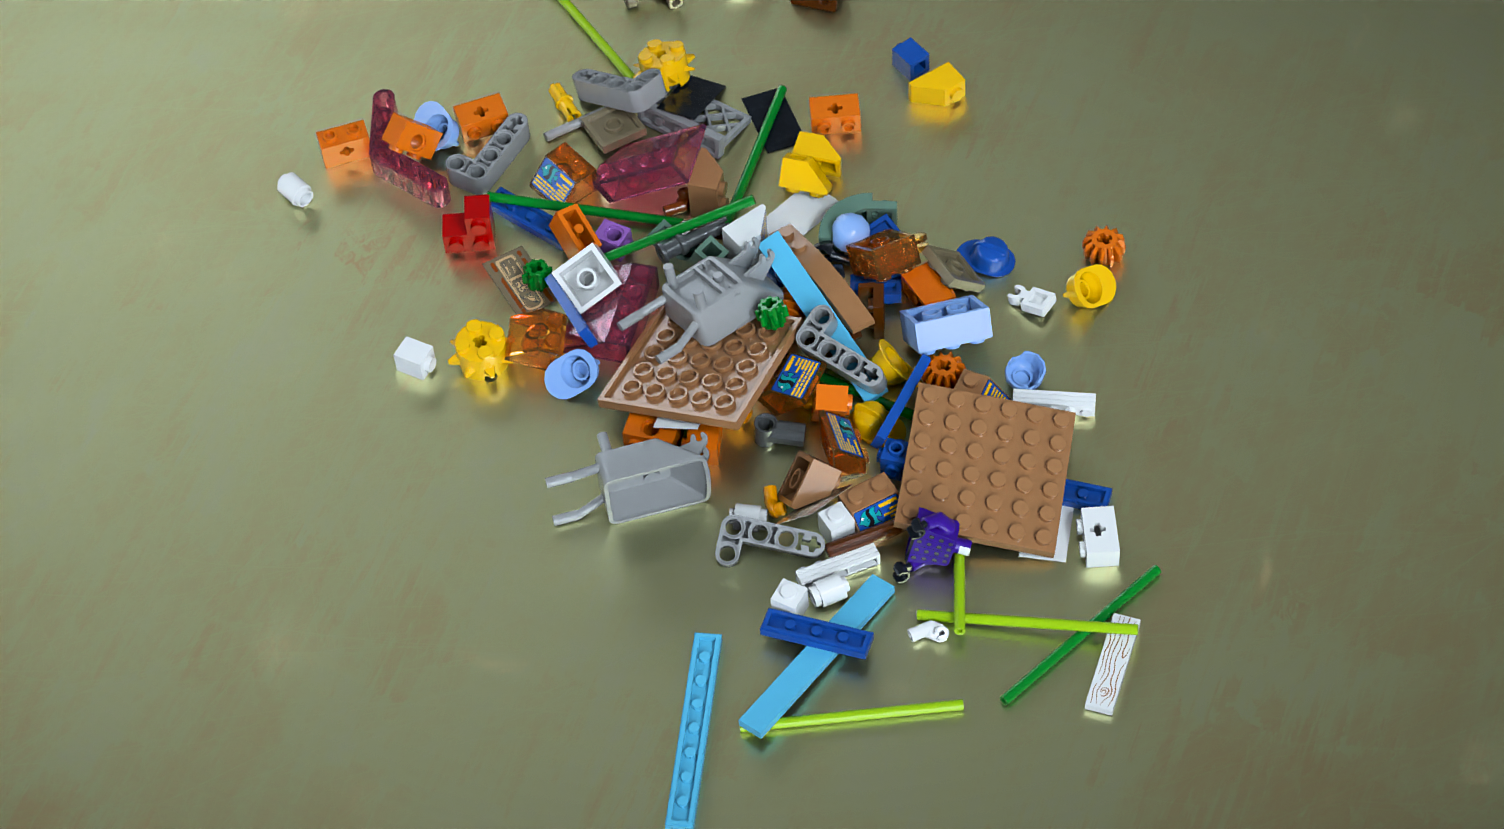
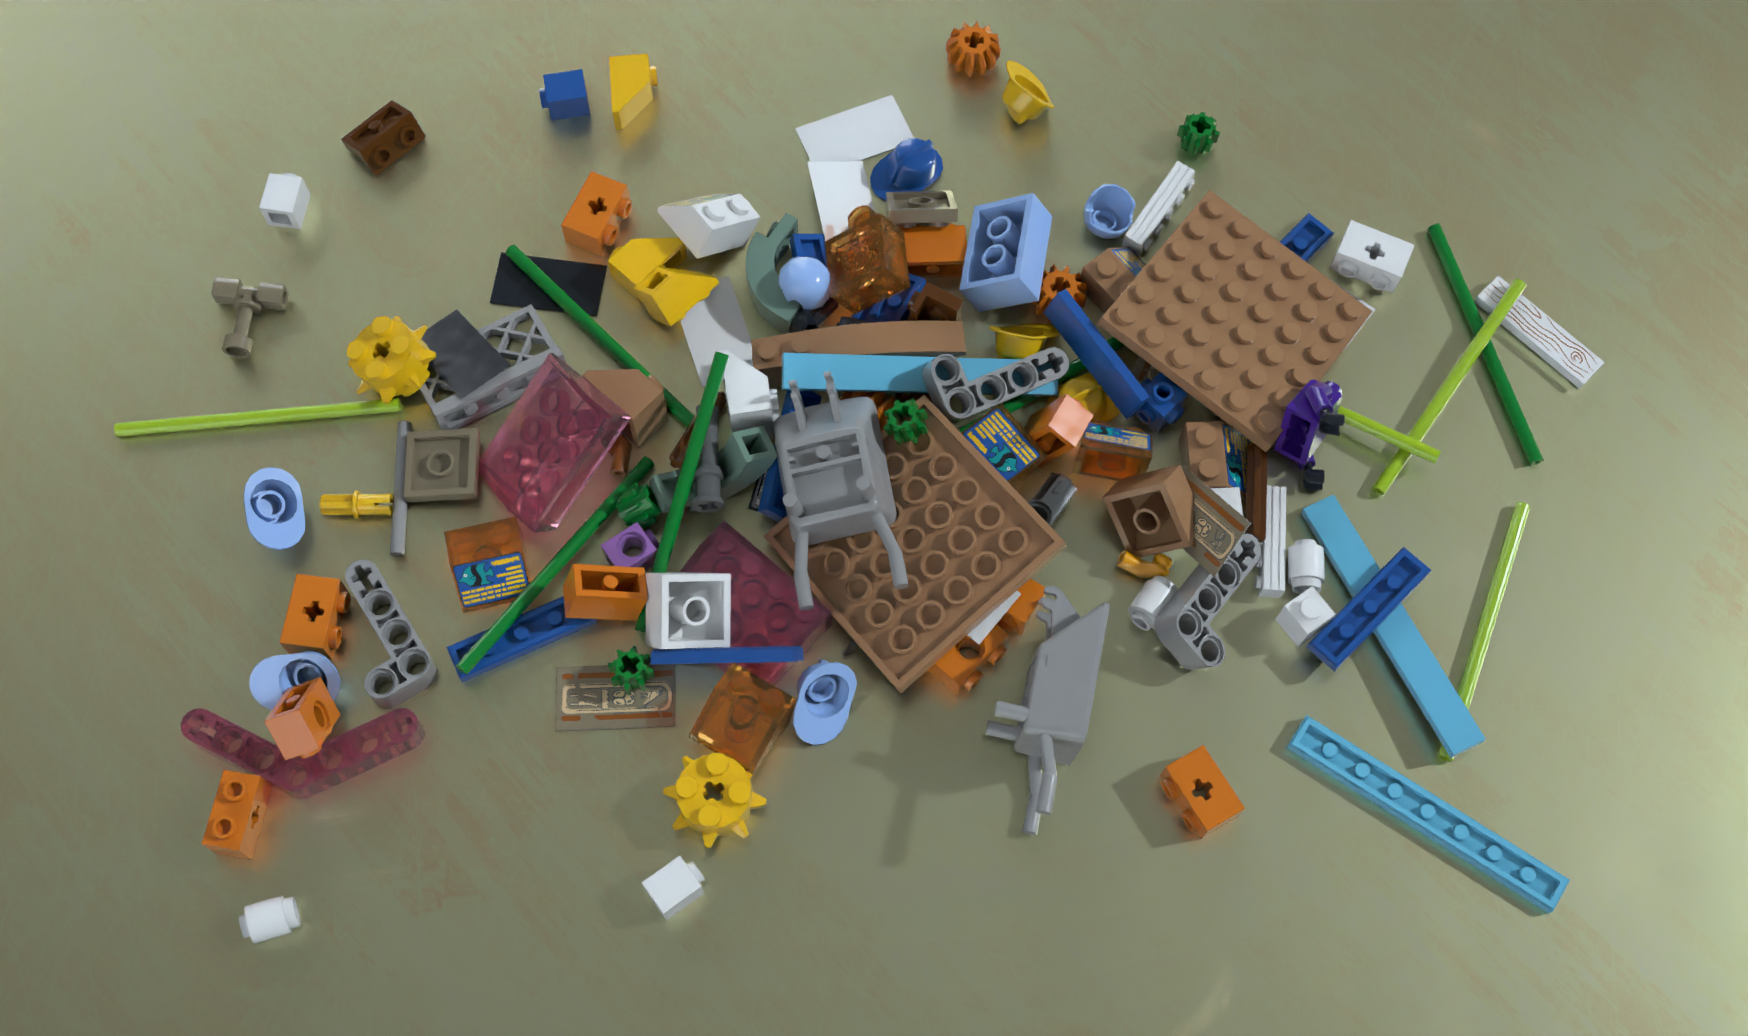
camera: 70 degrees left, 15 degrees up
red brick [442,194,495,253] -> none
light grey beam [572,68,667,113] -> none
white arm [907,620,949,642] -> none
white plate [1007,285,1057,317] -> none
none -> light blue piece [244,467,305,550]
none -> green gear [616,482,661,529]
none -> white slope [657,194,761,259]
none -> white sticker [795,95,914,161]
none -> white sticker [807,161,885,255]
none -> orange brick [1160,745,1245,839]
none -> green gear [1177,112,1220,156]

